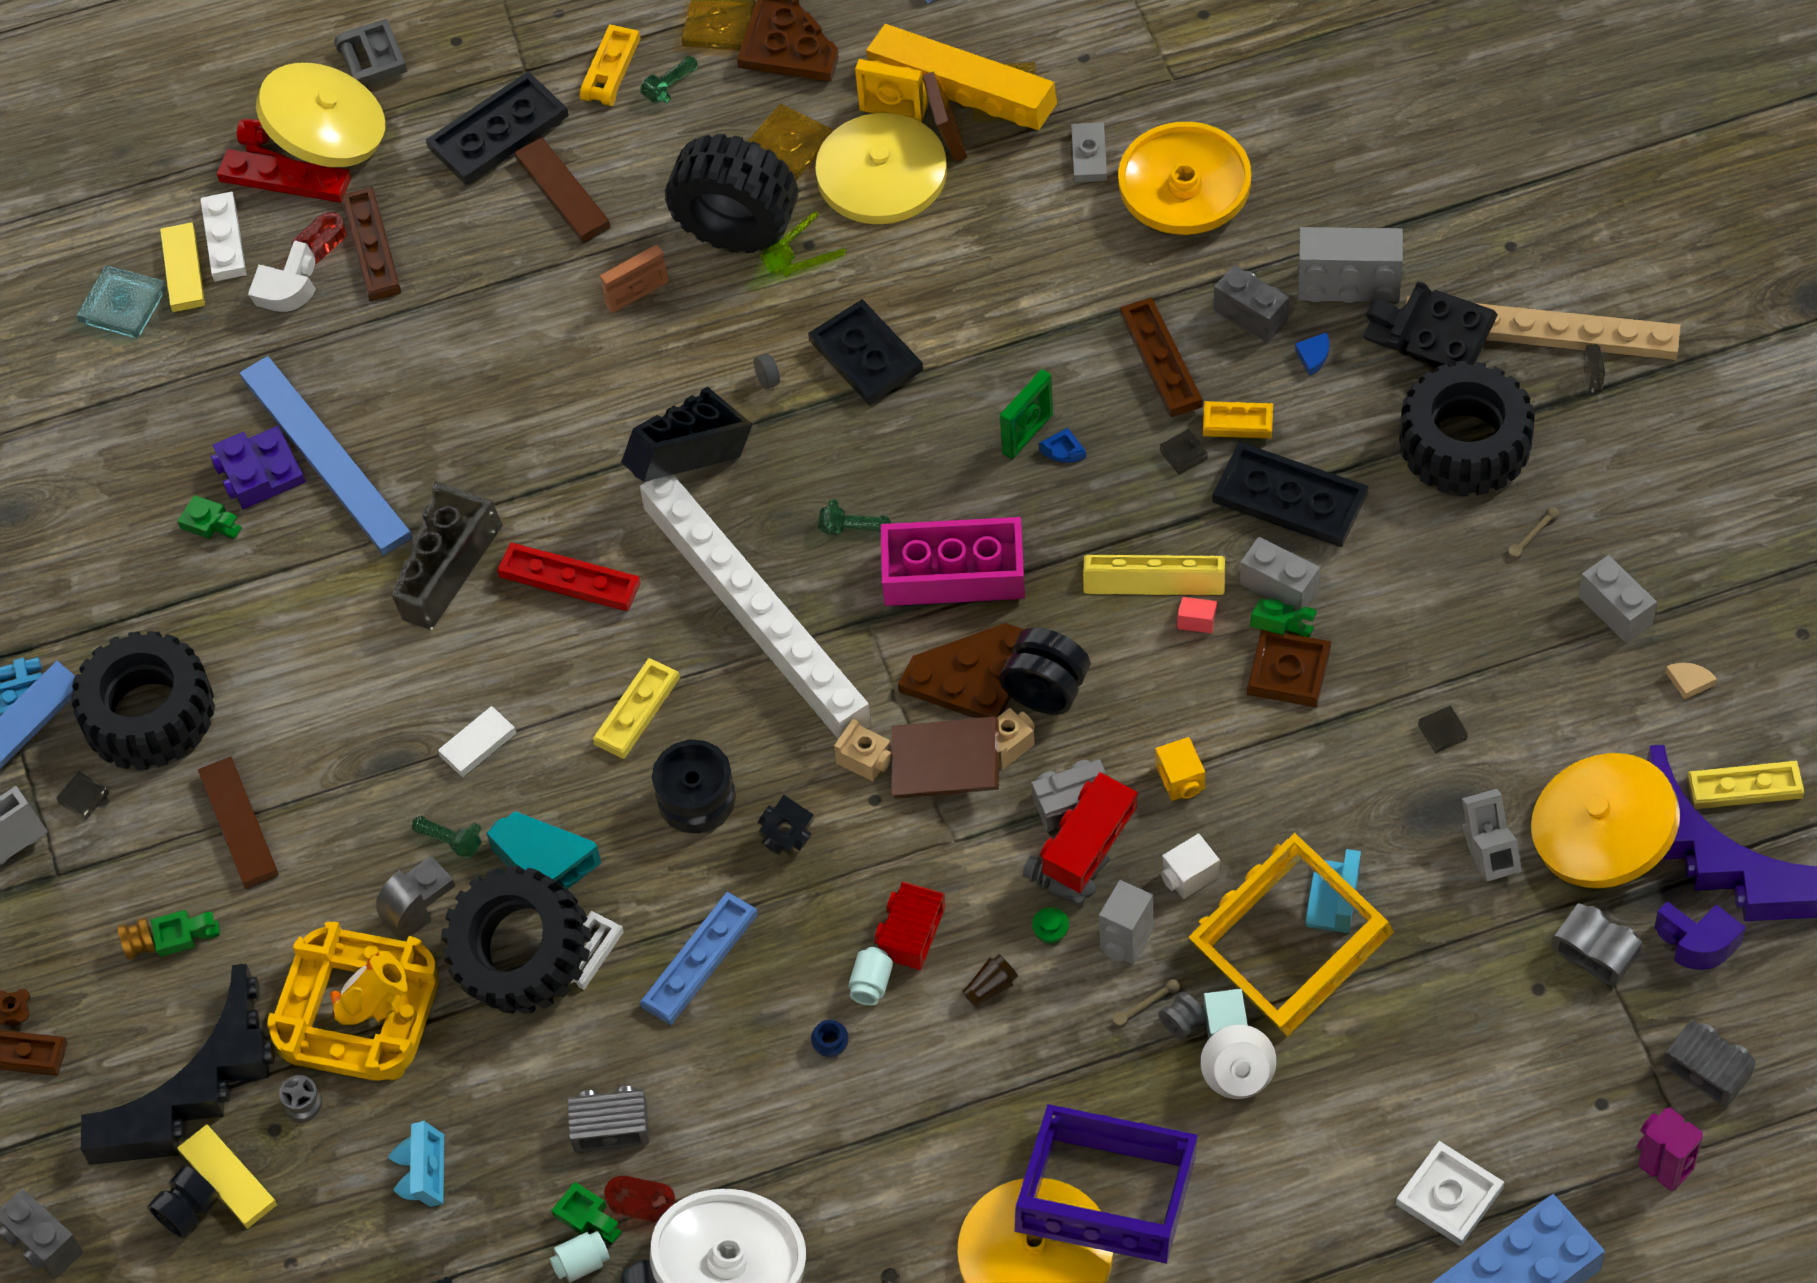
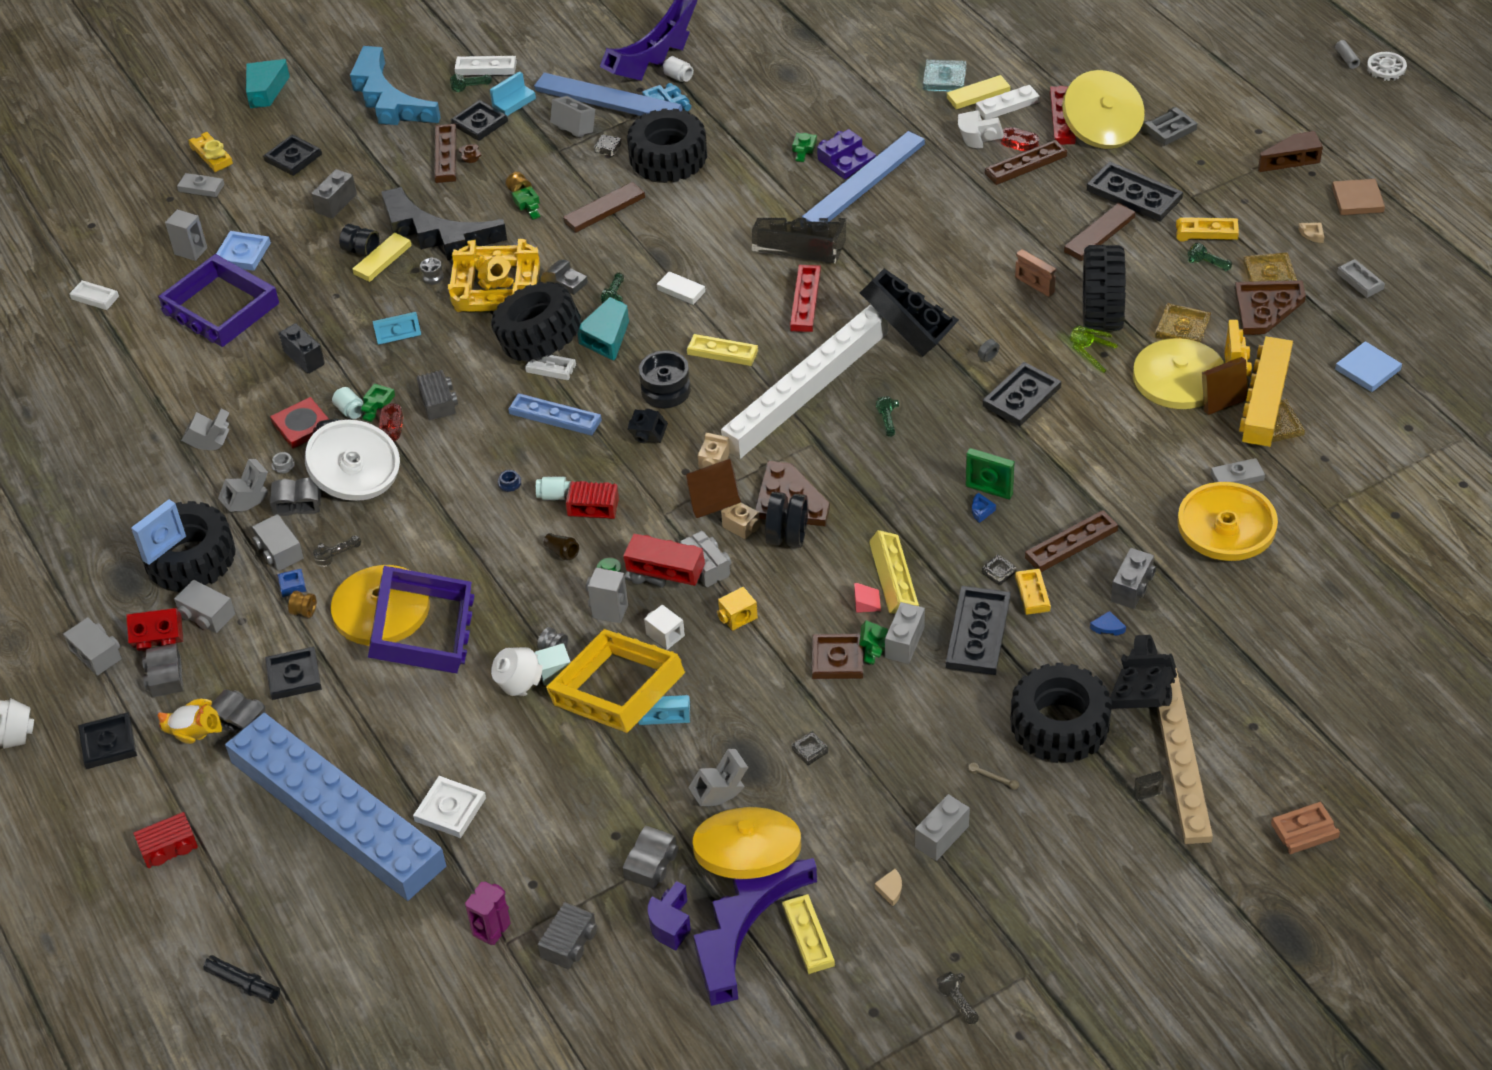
camera: 75 degrees right, 10 degrees down
dark pink brick [881,517,1025,606] -> none
dark tan hinge [1113,979,1180,1028] -> none
light grey brick [1298,227,1403,303] -> none
none -> nougat plate [1271,802,1340,854]

